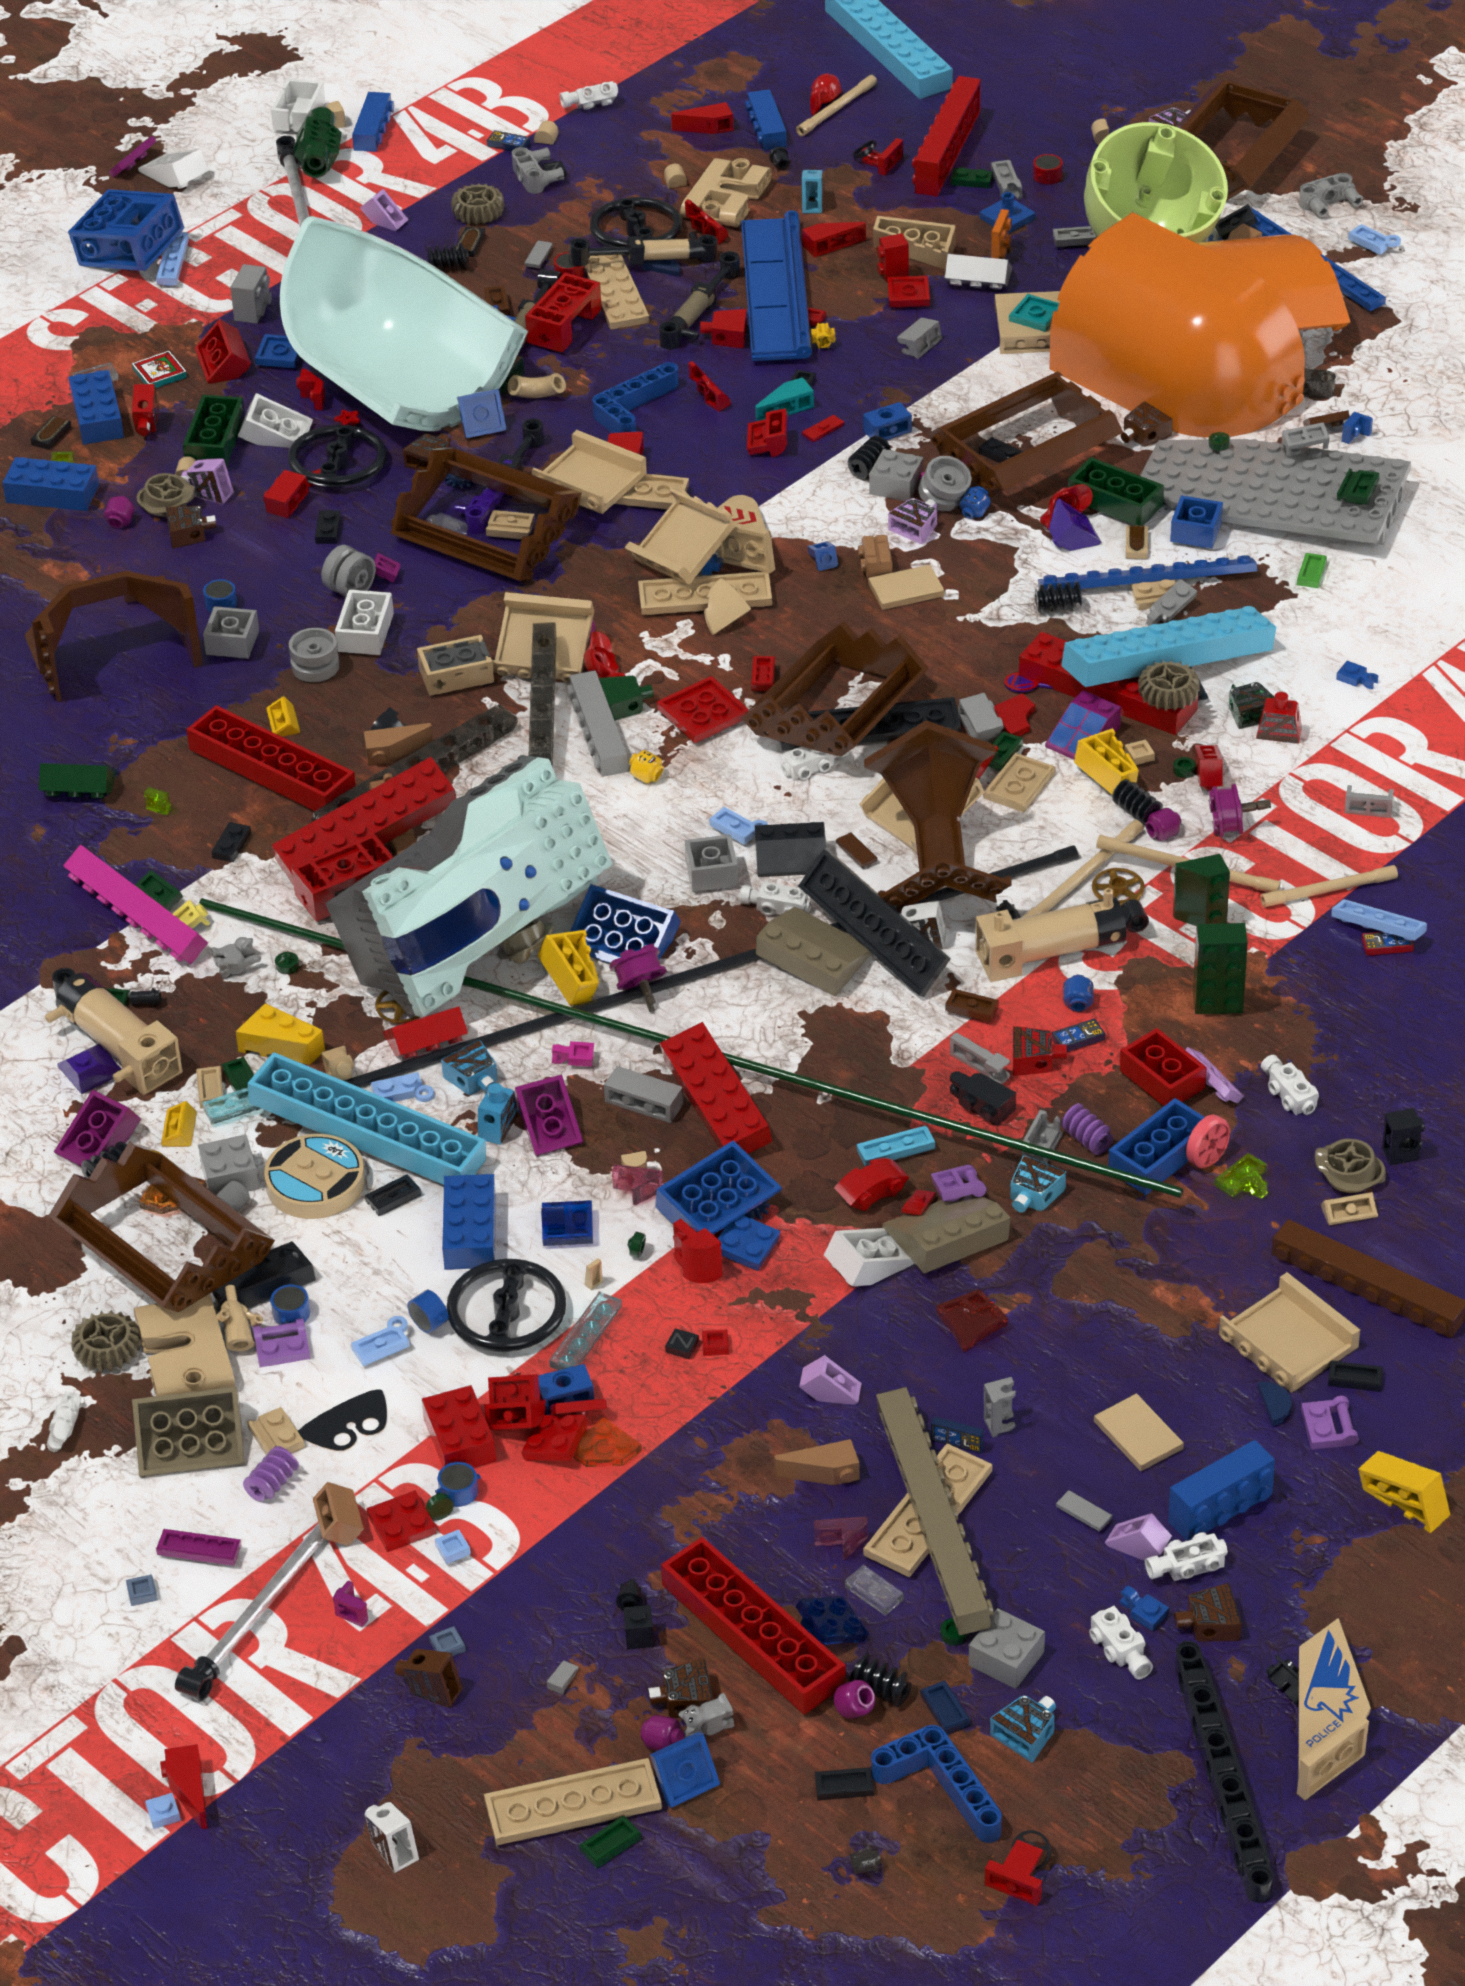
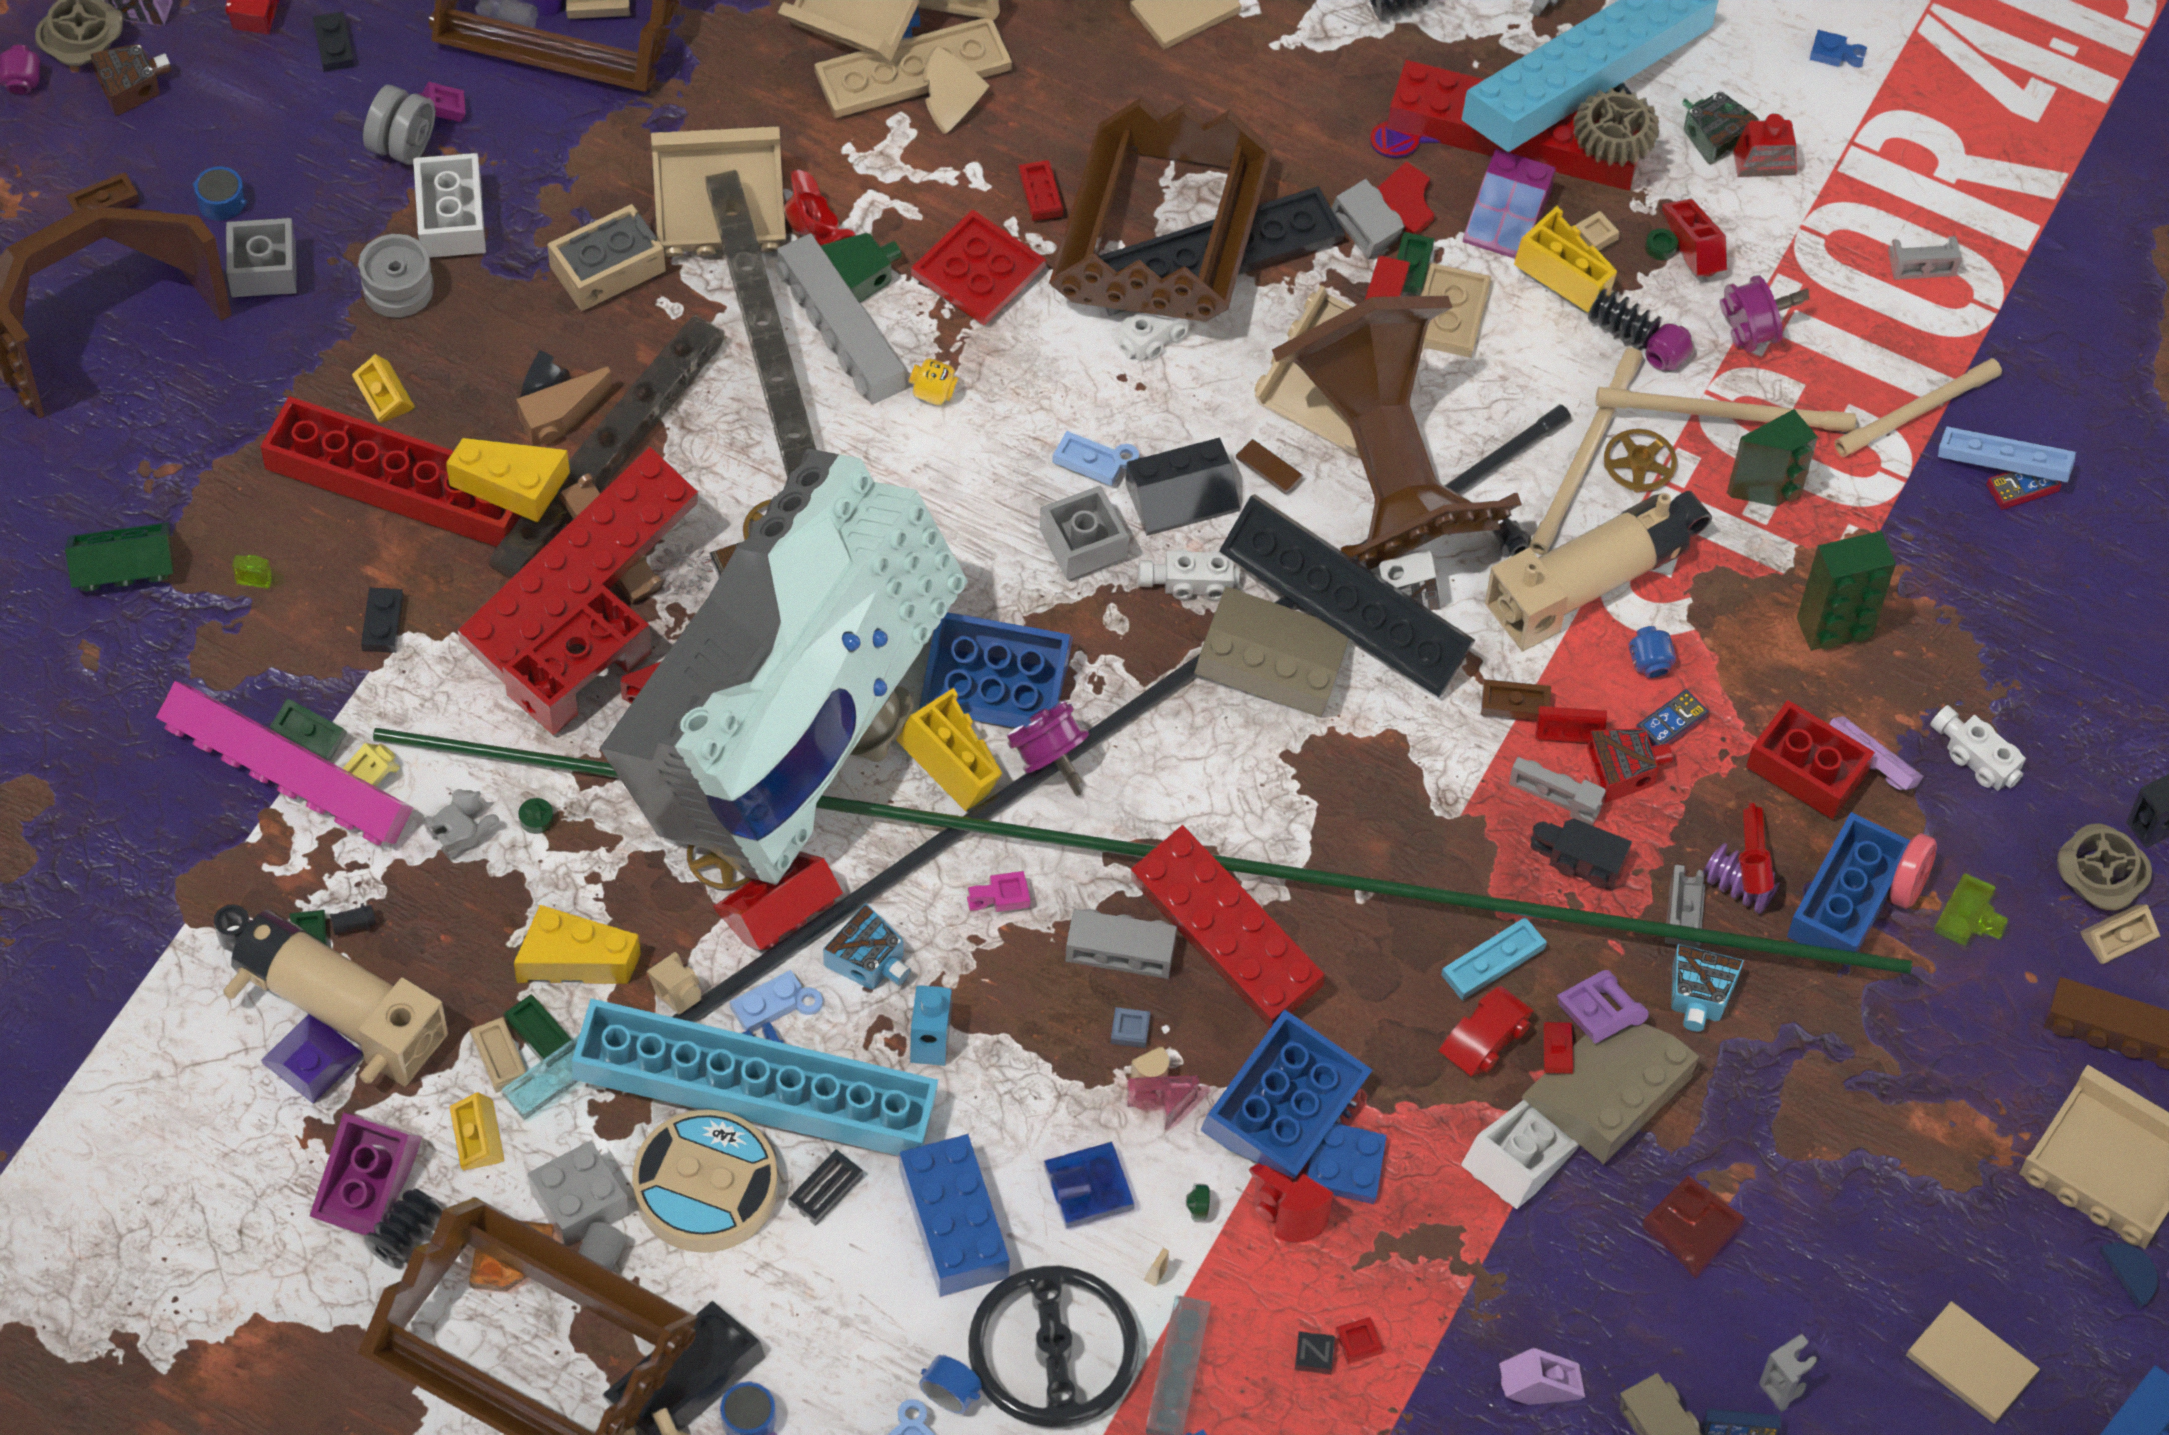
camera: 20 degrees left, 15 degrees up
magenta slope [515,1074,583,1156] -> none
none -> yellow wedge [446,438,570,522]
none -> sand blue tile [1111,1007,1150,1048]
none -> red plate [1535,706,1607,743]
none -> red axle [1739,803,1774,894]

